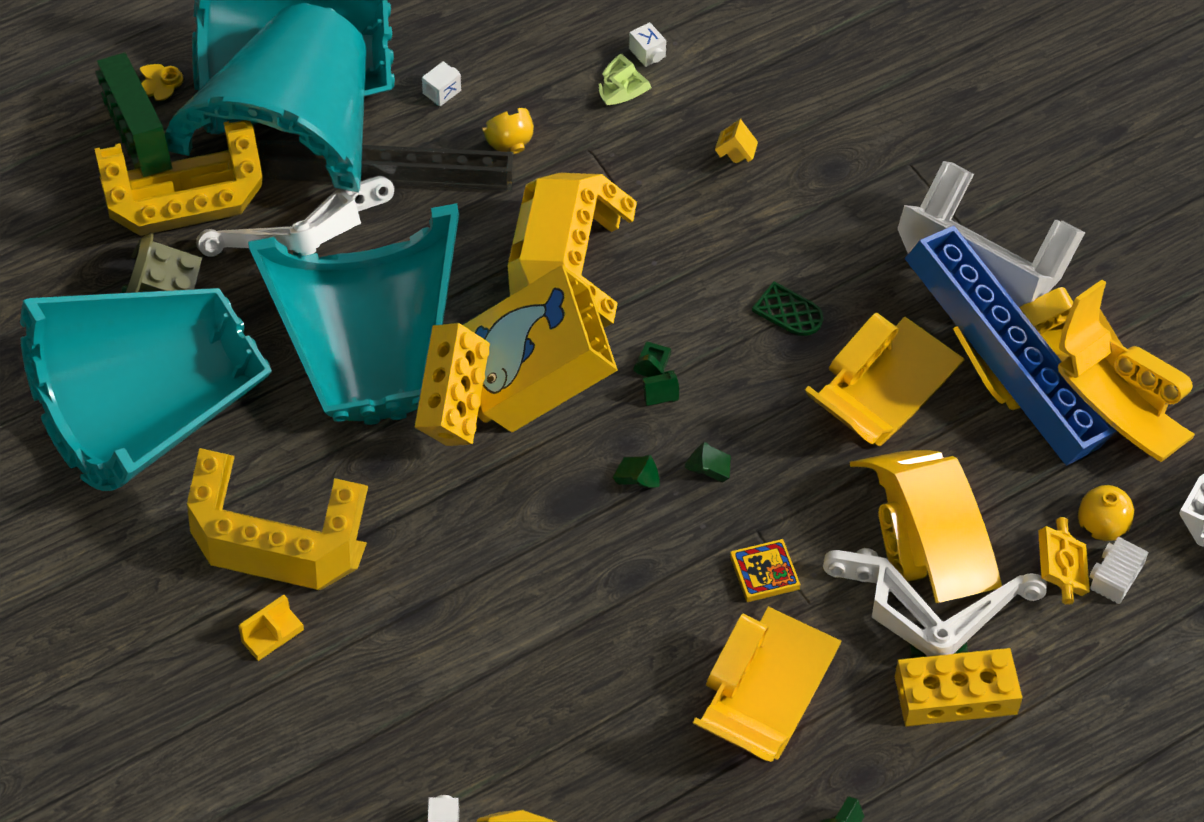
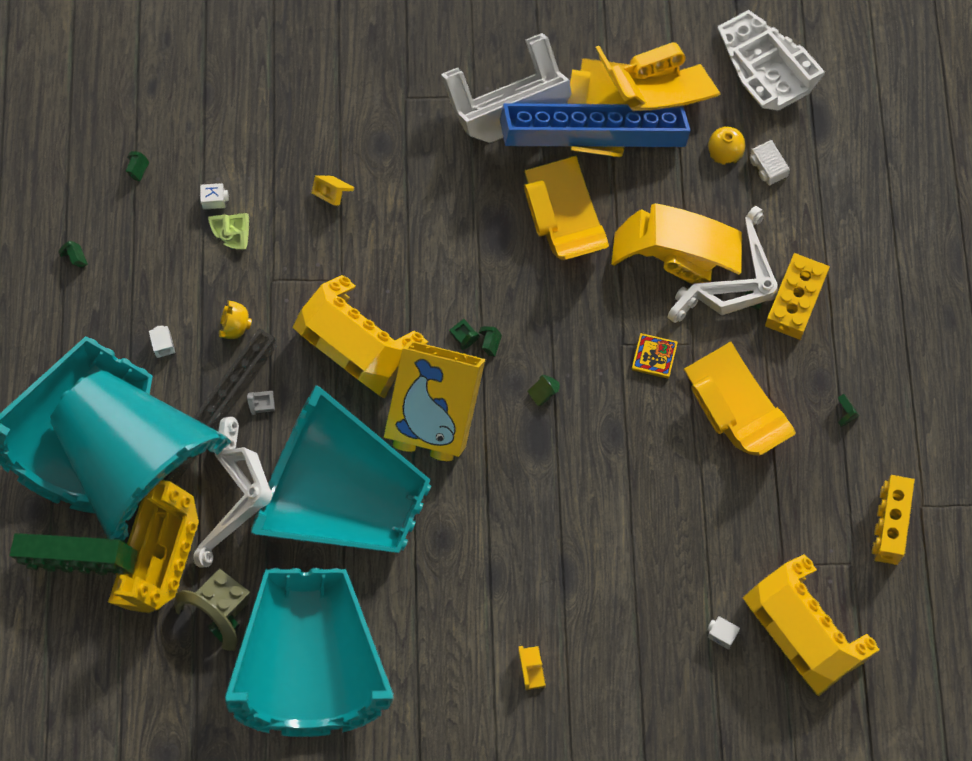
camera: 55 degrees left, 15 degrees up
yellow plate [140,64,183,101] -> none
yellow wedge [187,448,368,590] -> none
yellow brick [415,323,490,446] -> none
dark green tile [685,442,731,483] -> none
dark green window [752,281,823,336] -> none
yellow plate [1038,517,1090,605] -> none
none -> light grey tile [247,391,275,415]

